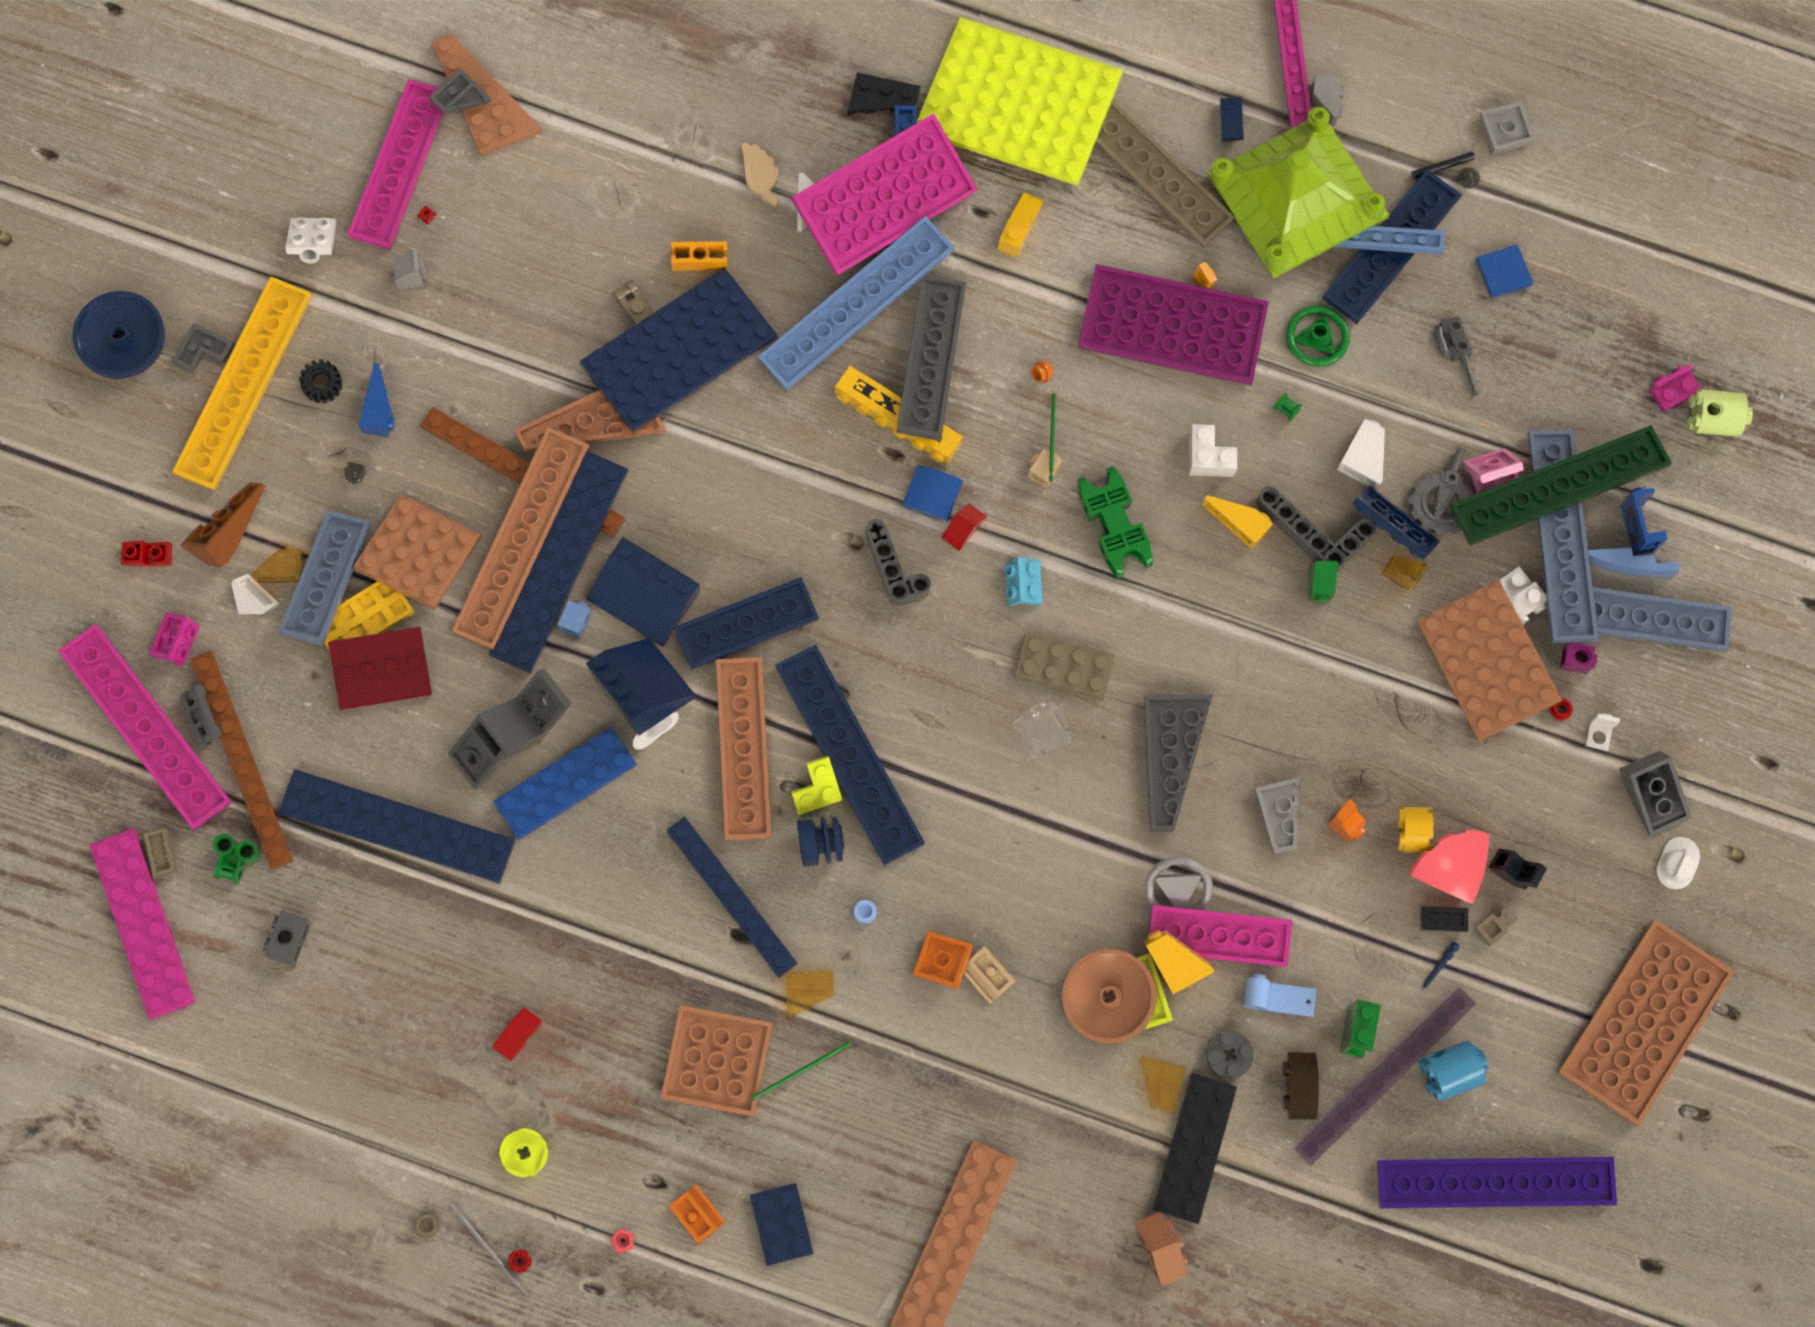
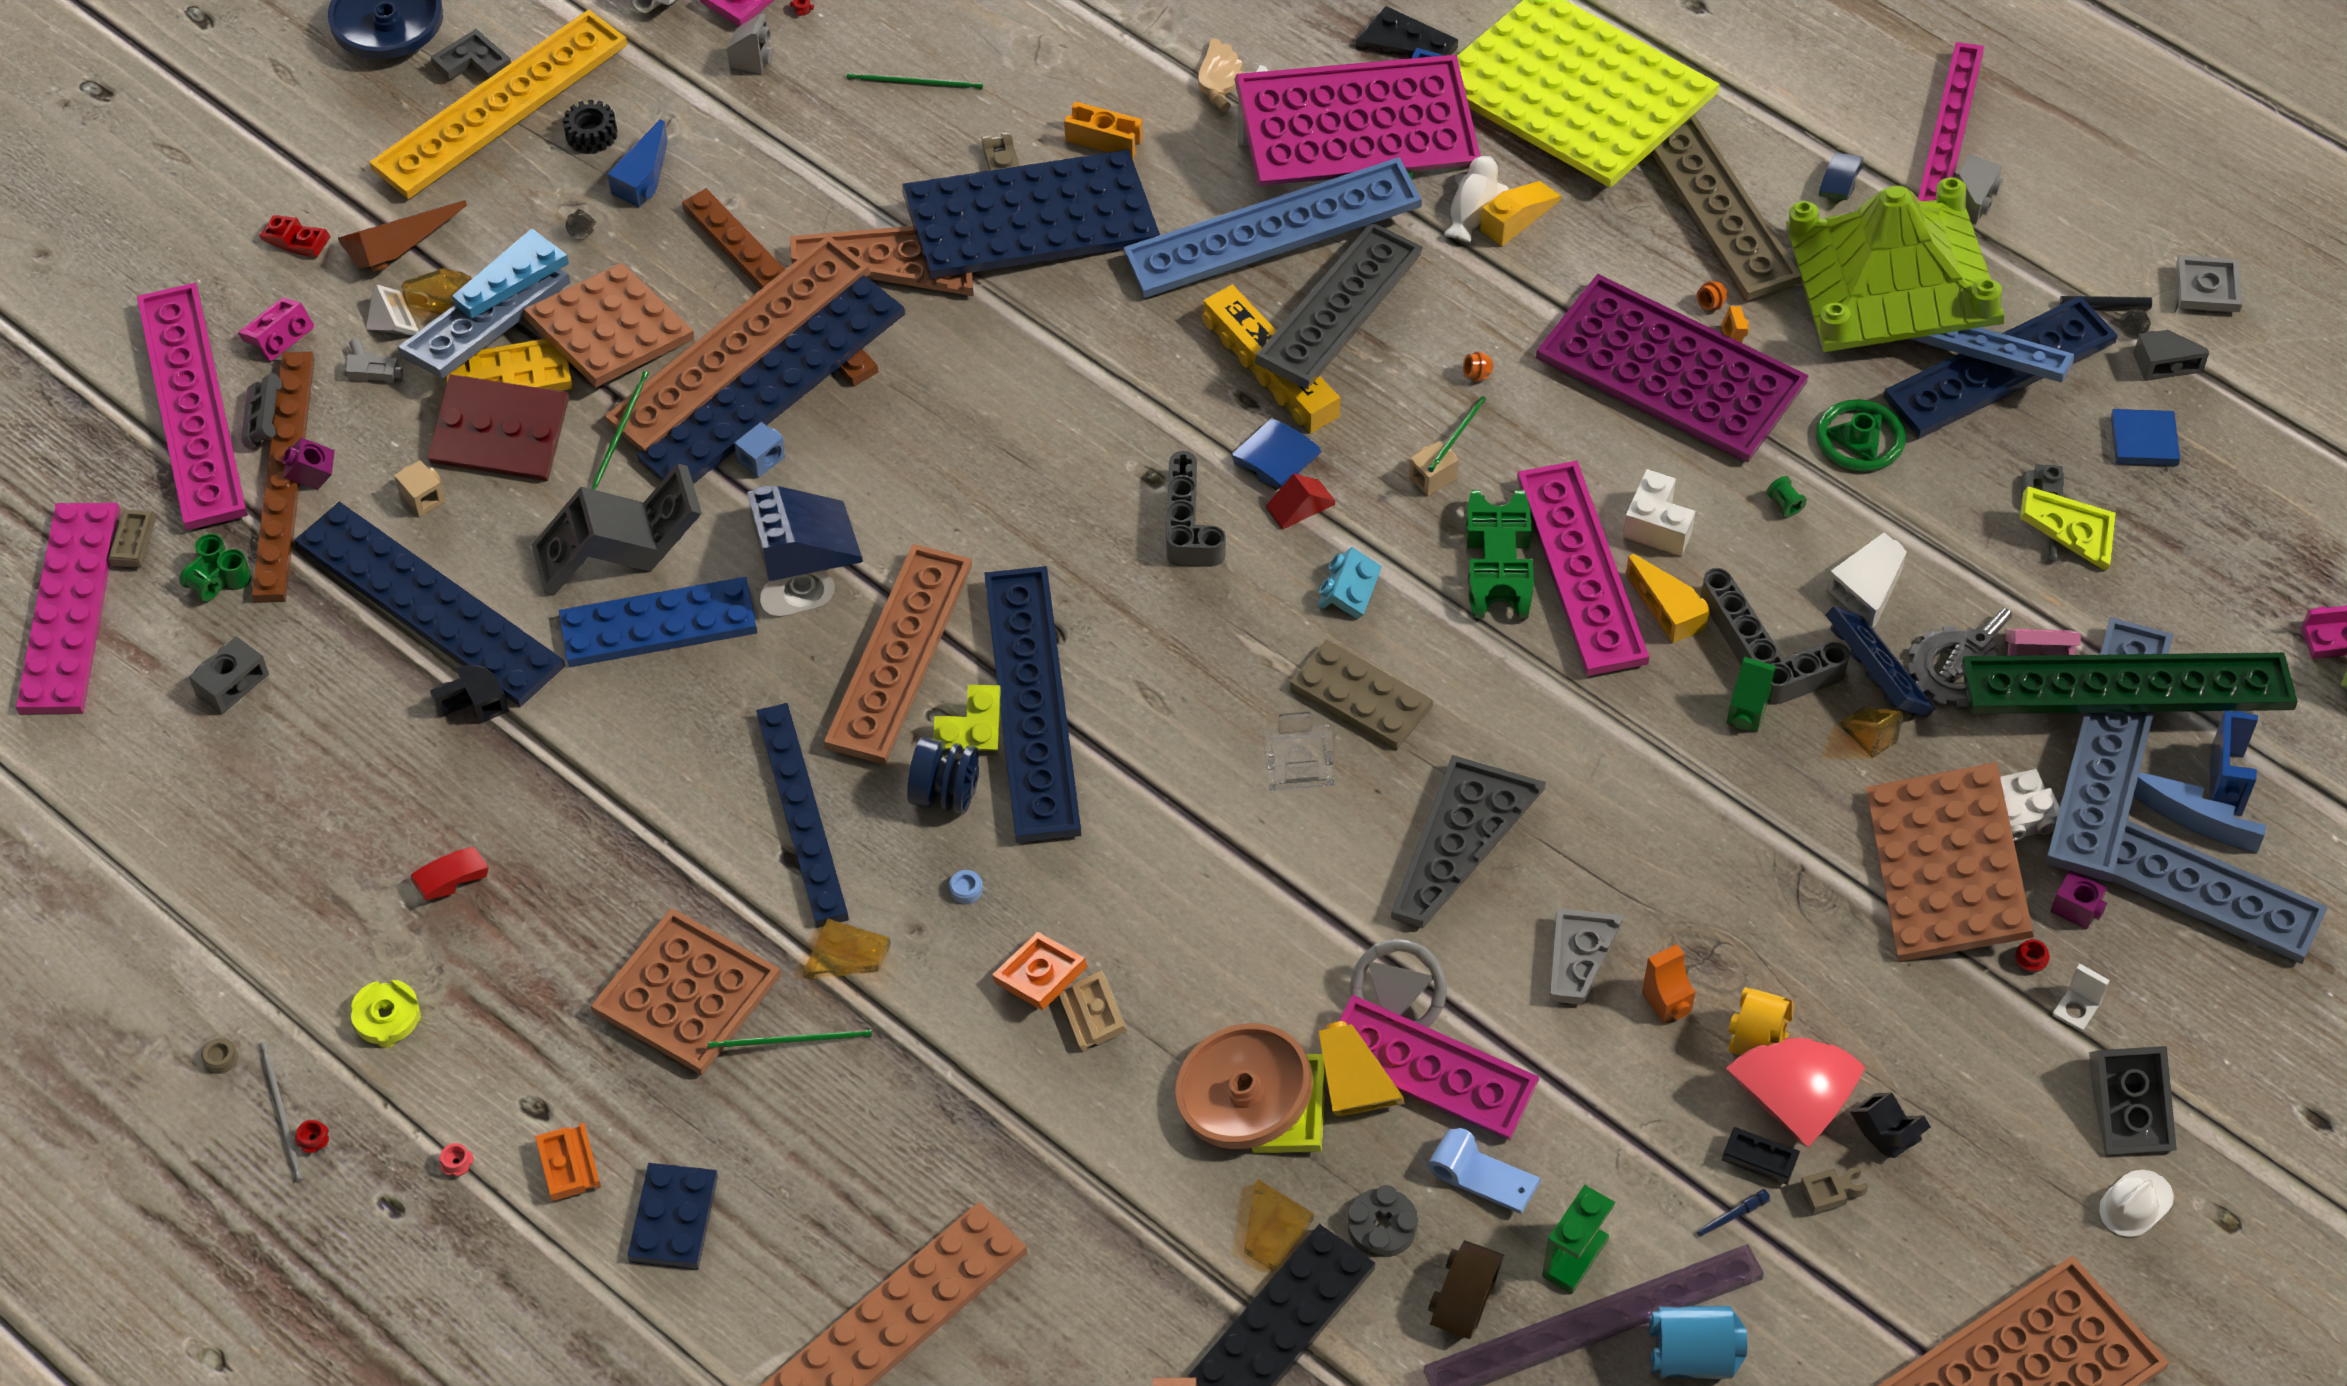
camera: 30 degrees right, 20 degrees down
dark blue slope [586,537,701,647] -> none
dark blue plate [674,577,819,670] -> none
none -> magenta brick [282,437,335,490]
none -> light grey piece [343,338,403,384]
none -> tan brick [394,460,445,517]
none -> black brick [430,665,509,724]
none -> wing [452,229,569,319]
none -> green piece [591,371,649,490]
none -> green piece [847,73,983,89]
none -> white animal [1444,156,1508,243]
none -> dark pink plate [1517,460,1649,676]
none -> orange plate [1697,281,1728,311]
none -> neon yellow wing [2020,486,2116,571]
none -> dark grey slope [2133,330,2209,381]

